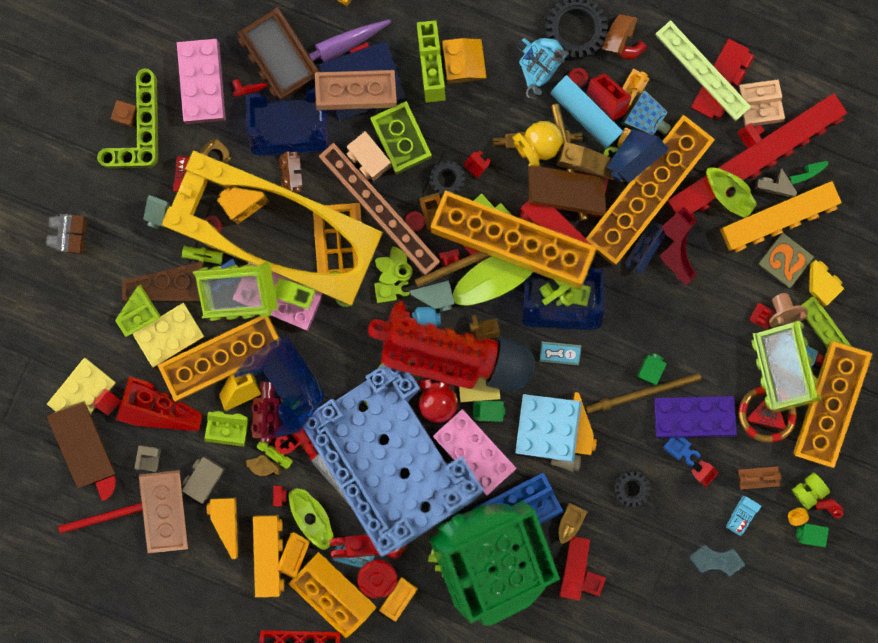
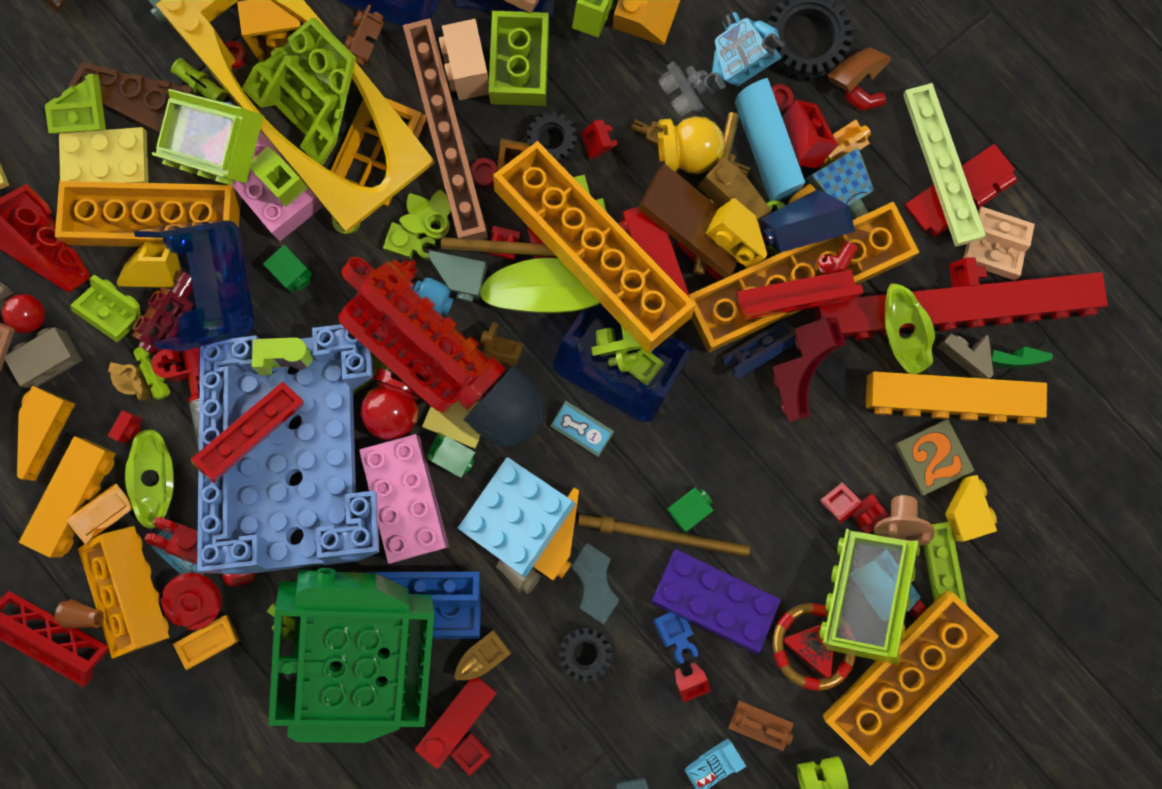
camera: 30 degrees right, 5 degrees down
none -> red piece [2,294,46,334]
none -> dark orange cone [55,599,104,628]
none -> red plate [191,381,304,483]
none -> lime wedge [242,18,356,165]
none -> lime leg [252,338,313,376]
none -> green brick [263,245,313,294]
none -> clear light blue tile [571,543,620,624]
none -> clear hips [658,61,708,116]
none -> yellow slope [705,198,767,268]
none -> red fence [736,269,863,322]
none -> red arm [818,241,858,274]
none -> tile [820,482,863,524]

